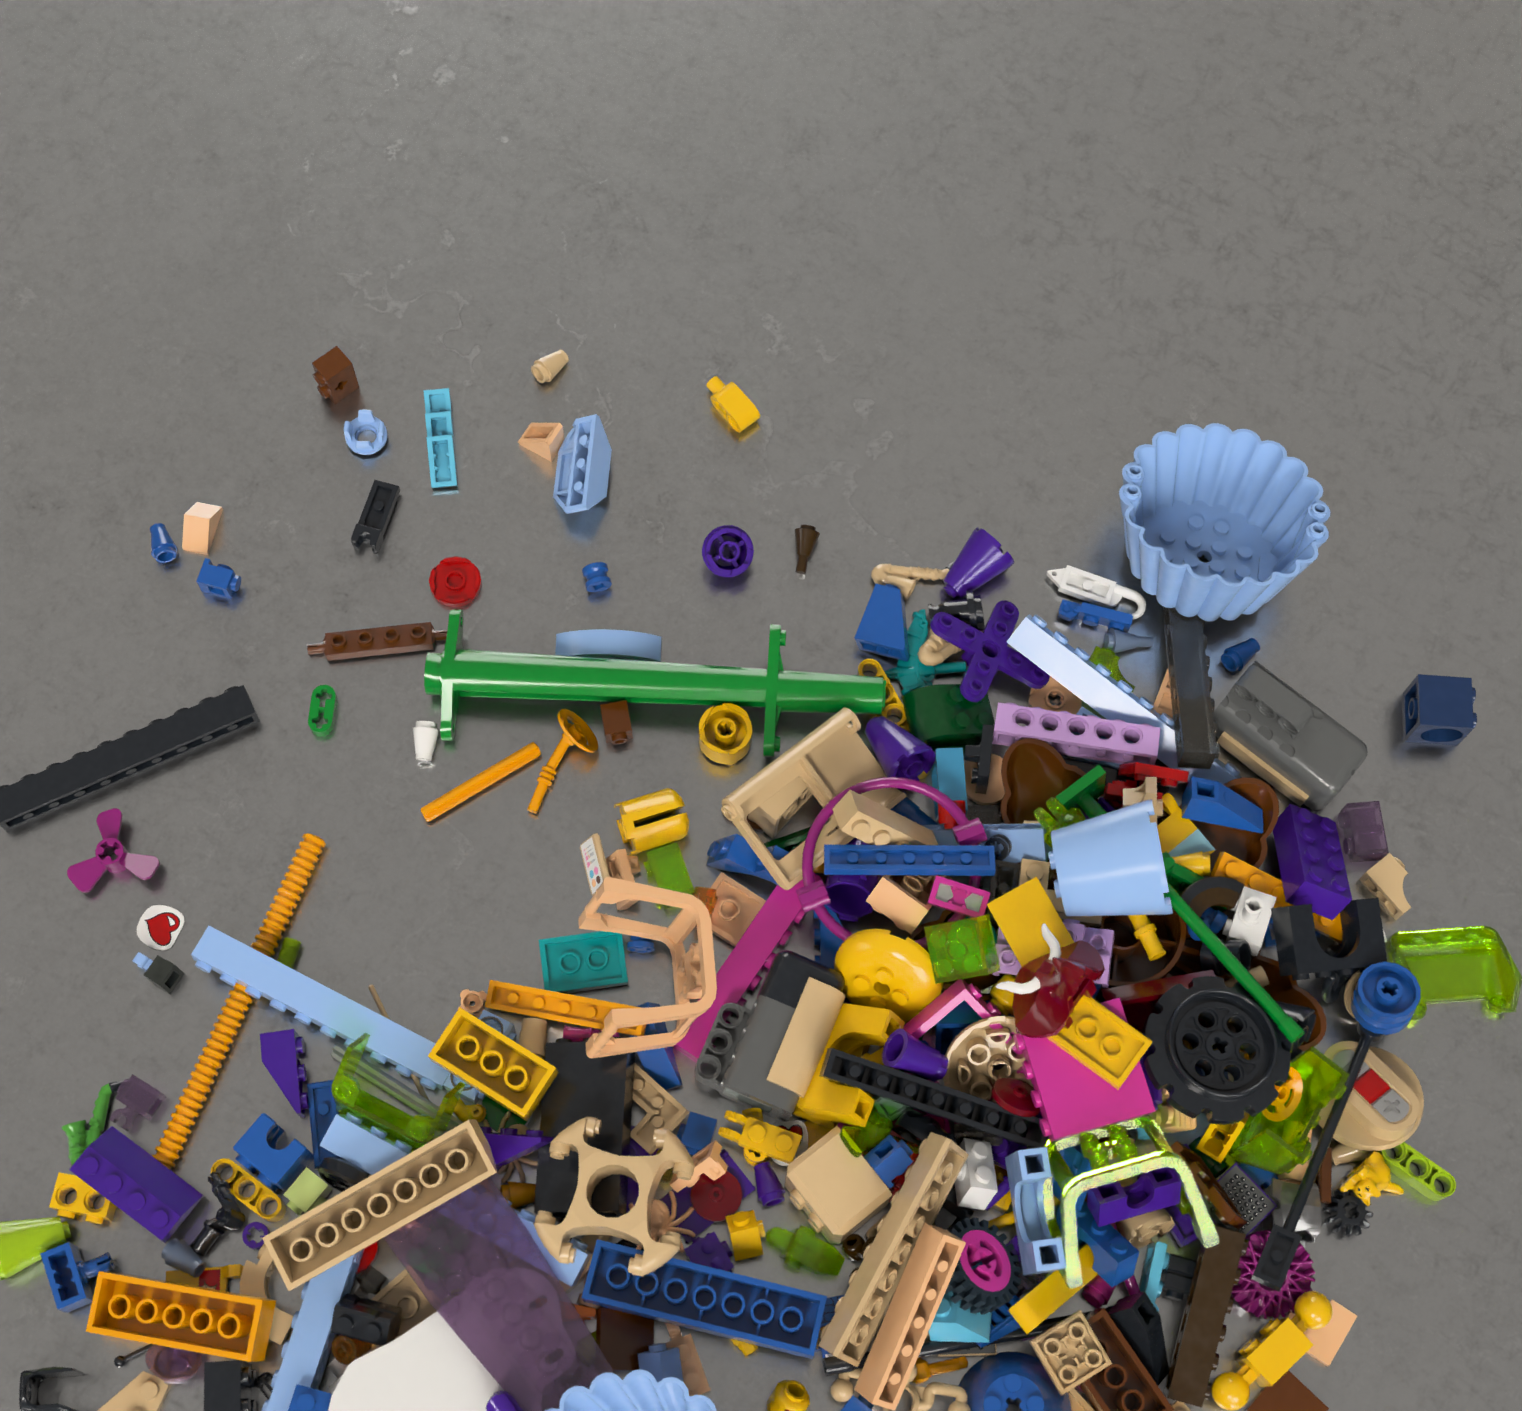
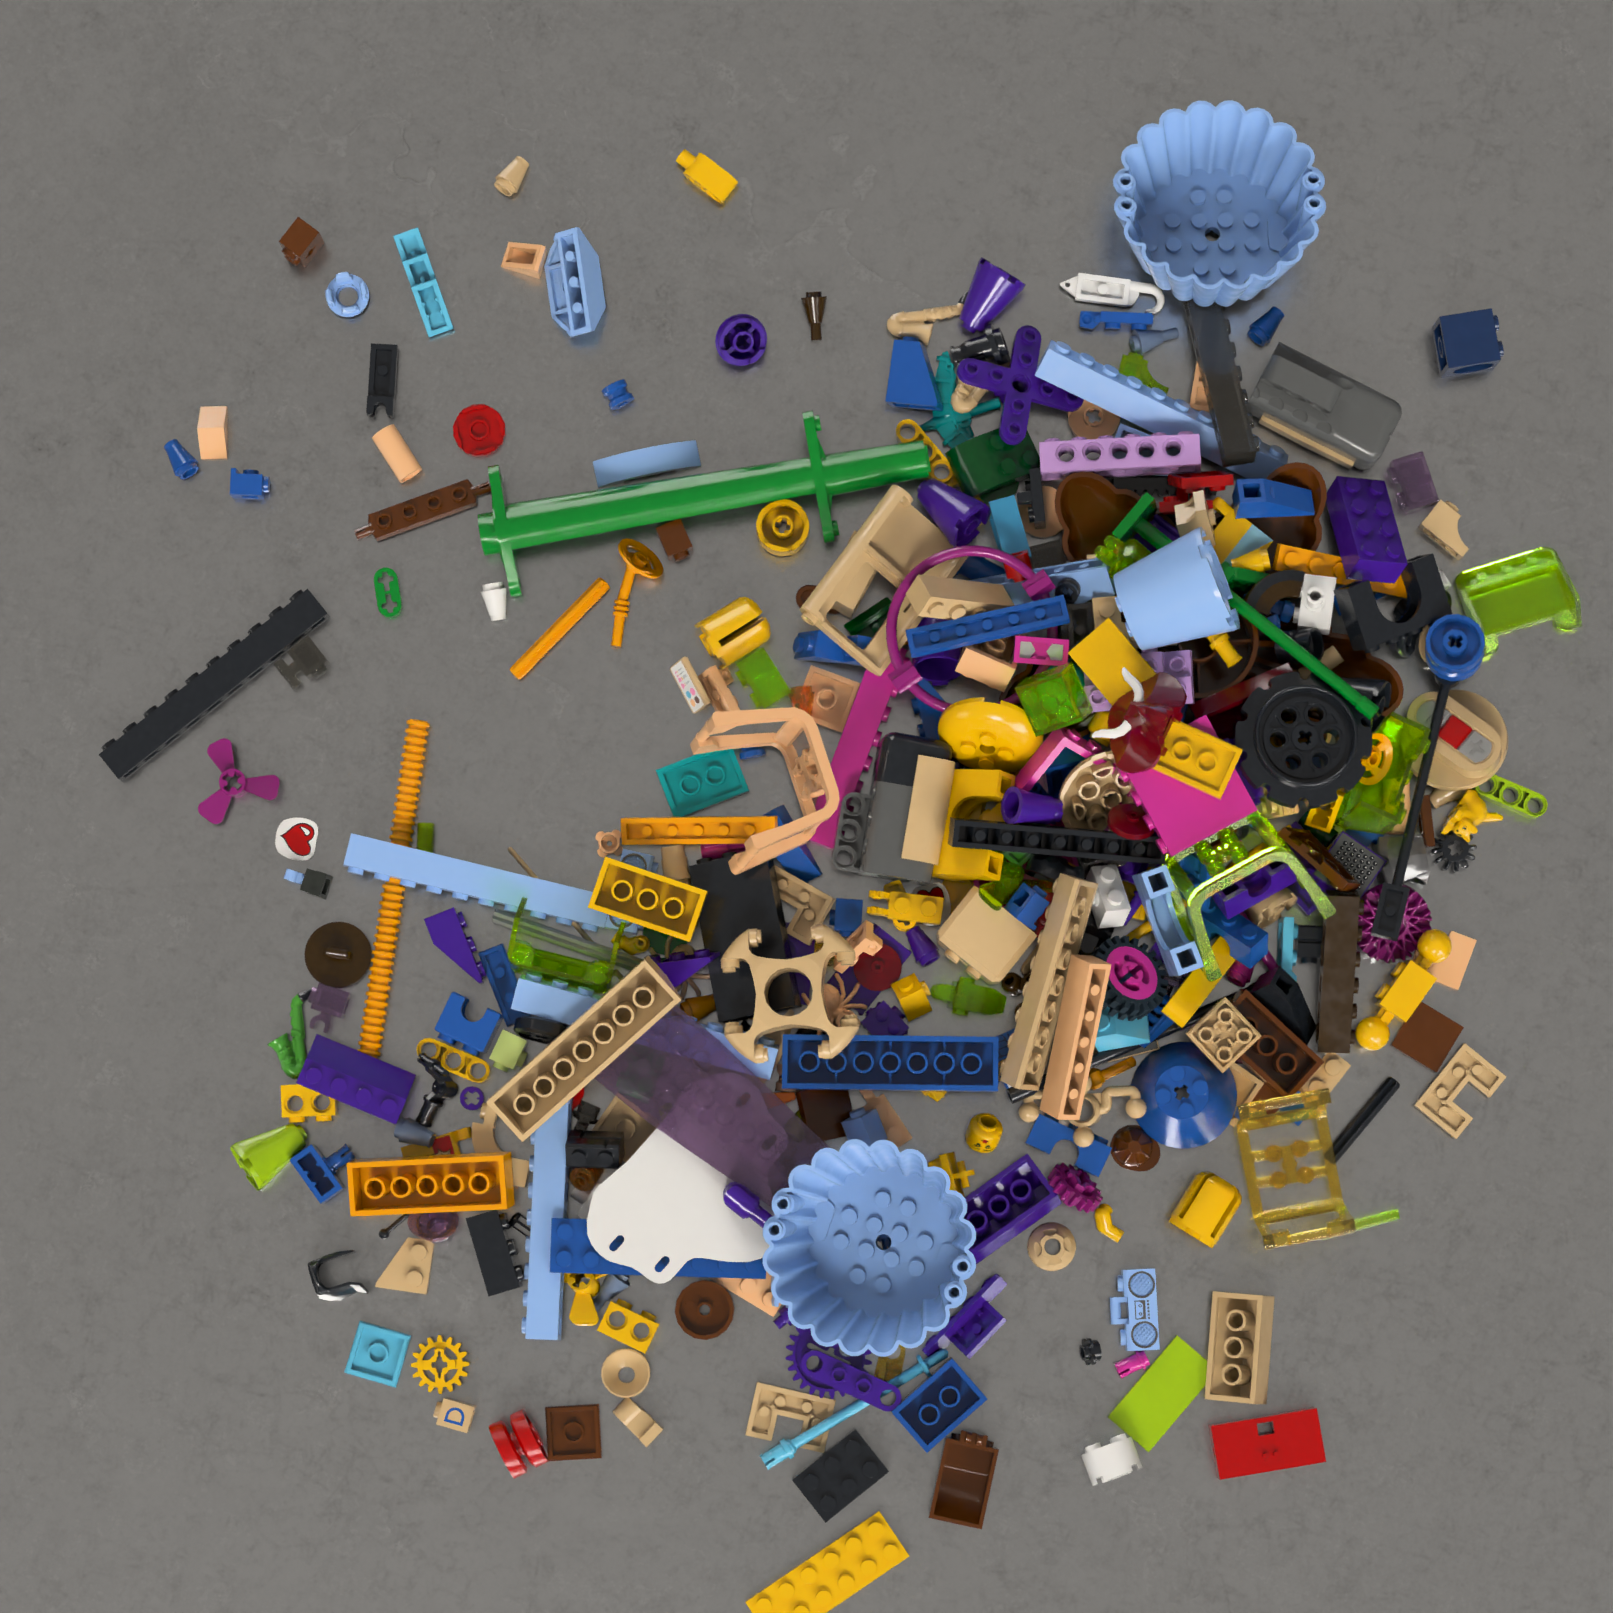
camera: 10 degrees left, 15 degrees up
none -> clear smoke brick [274,636,330,690]
none -> dark brown shield [305,922,372,988]
none -> light nougat pin [372,424,422,483]

